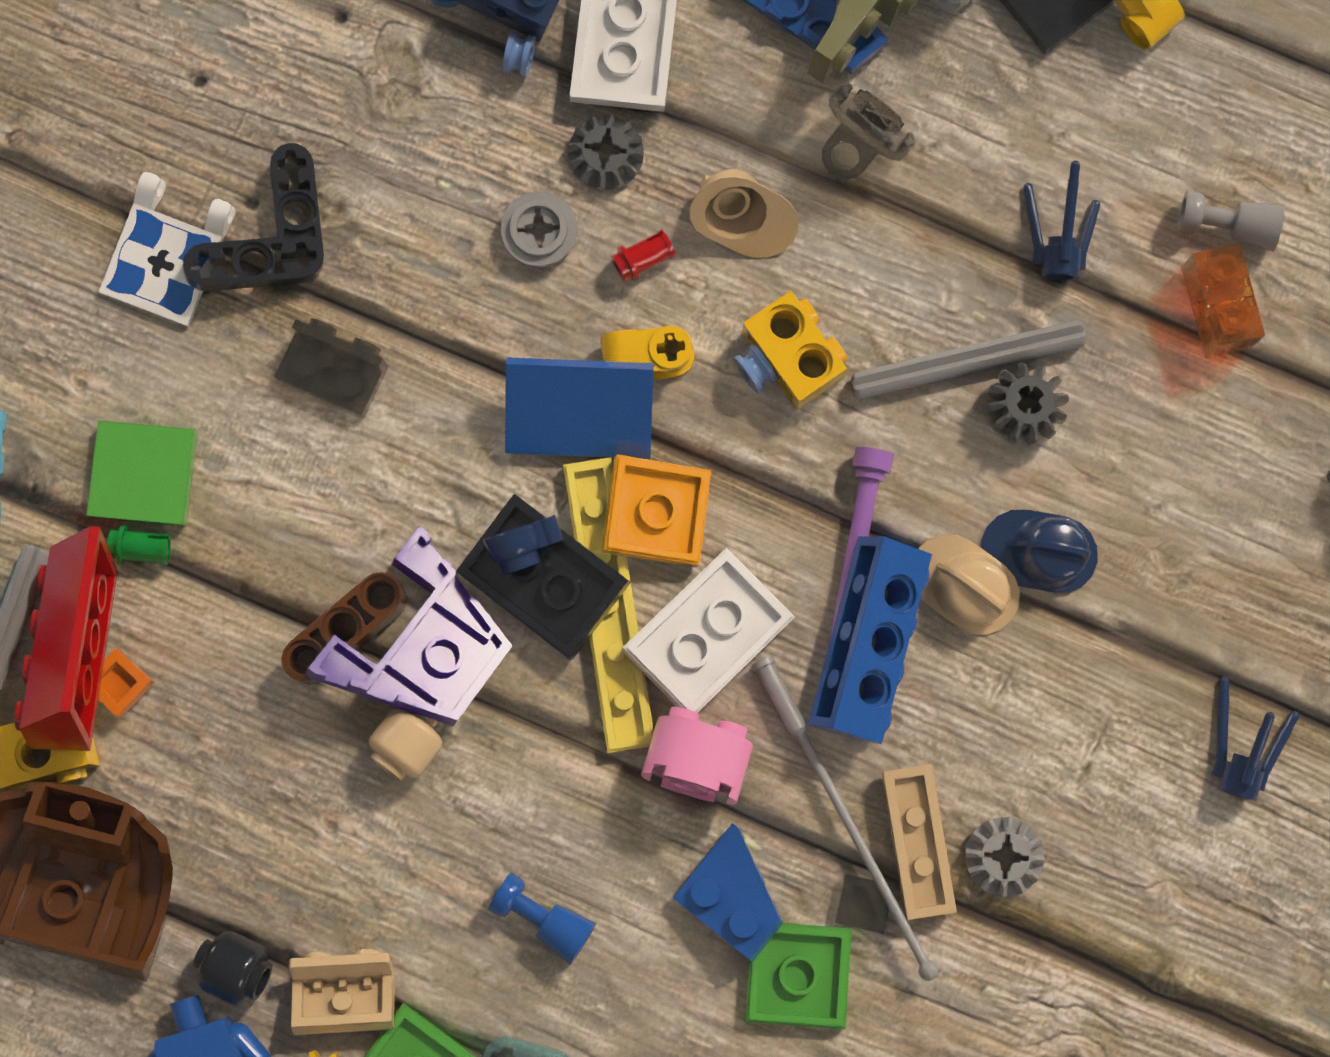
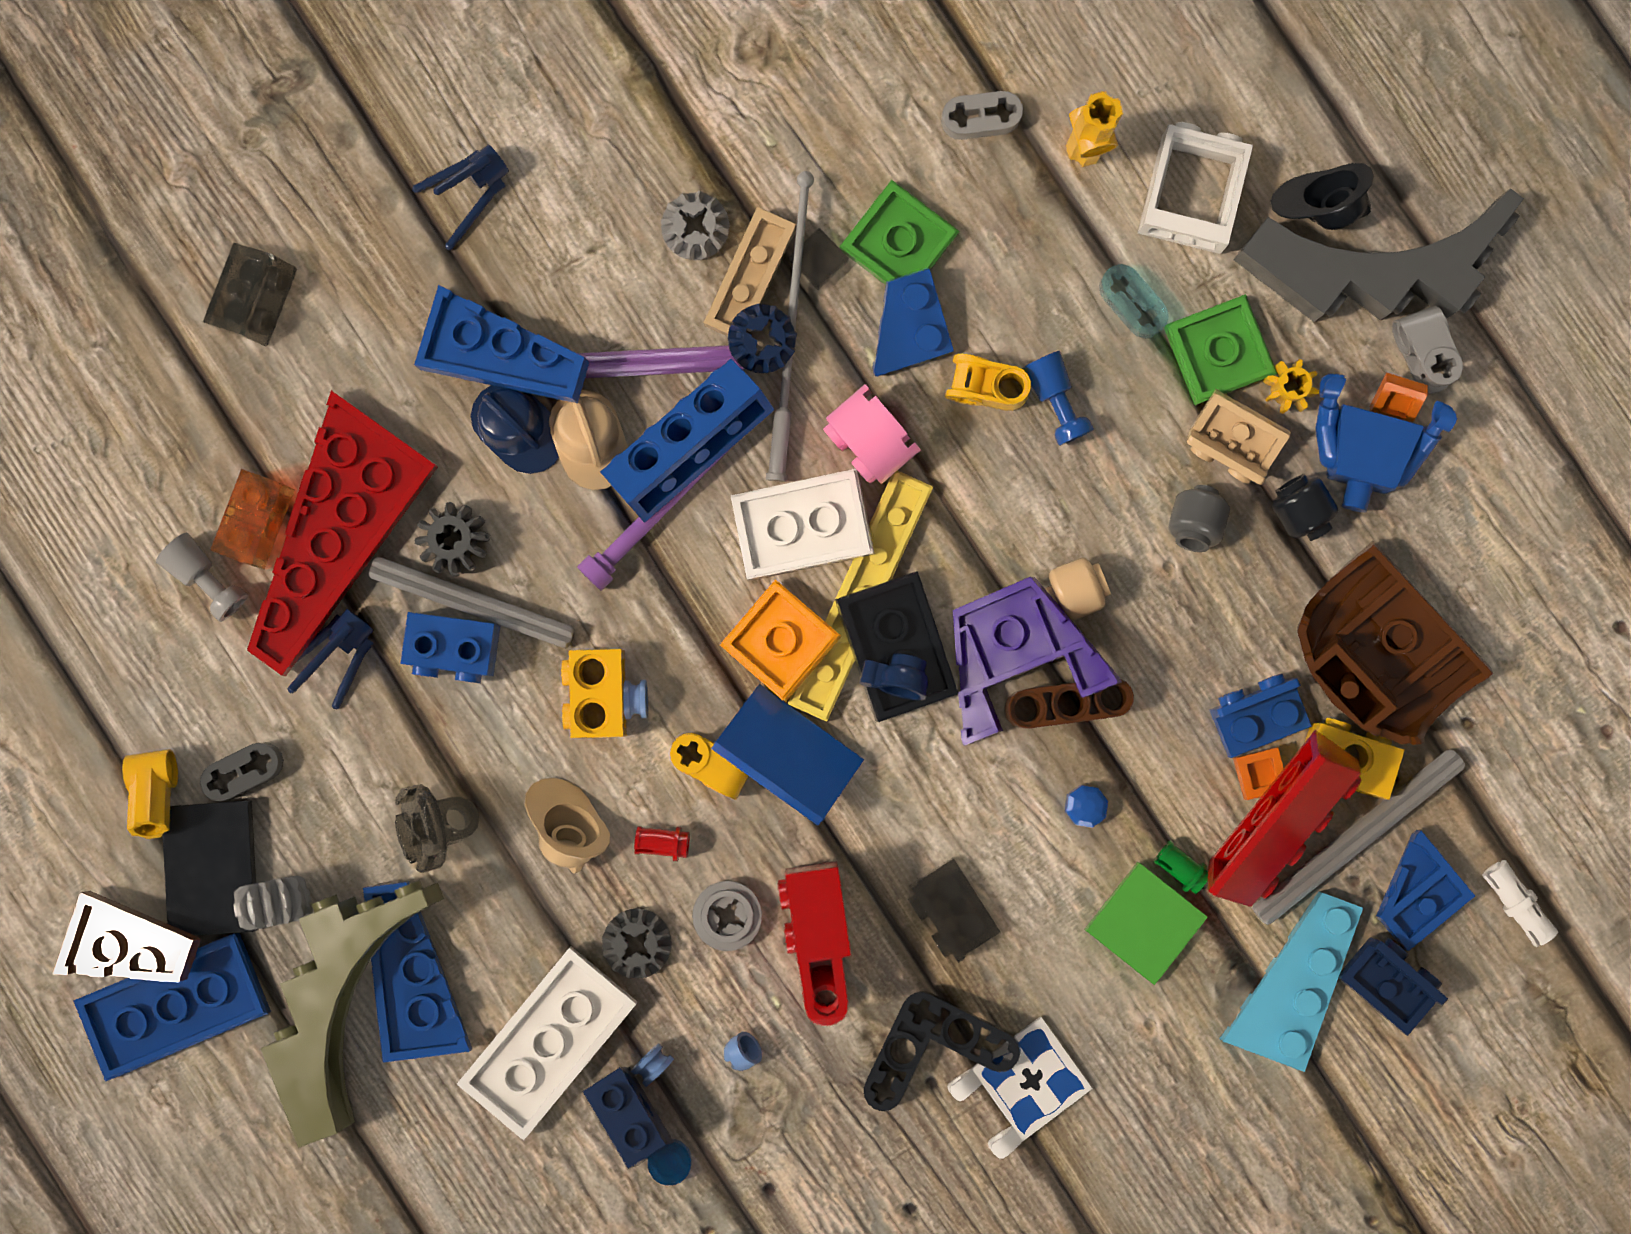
camera: 150 degrees left, 5 degrees up
none -> dark grey beam [200,743,284,801]
none -> red wing [247,390,438,676]
none -> blue brick [400,612,501,684]
none -> blue wing [414,285,590,403]
none -> medium lavender axle [577,345,744,378]
none -> medium blue hinge [724,1032,762,1071]
none -> dark blue gear [728,303,797,374]
none -> red brick [778,861,851,1026]
none -> yellow piece [945,354,1031,411]
none -> blue tile [1064,785,1108,828]
none -> dark grey head [1168,485,1230,552]
none -> blue bracket [1209,673,1312,758]

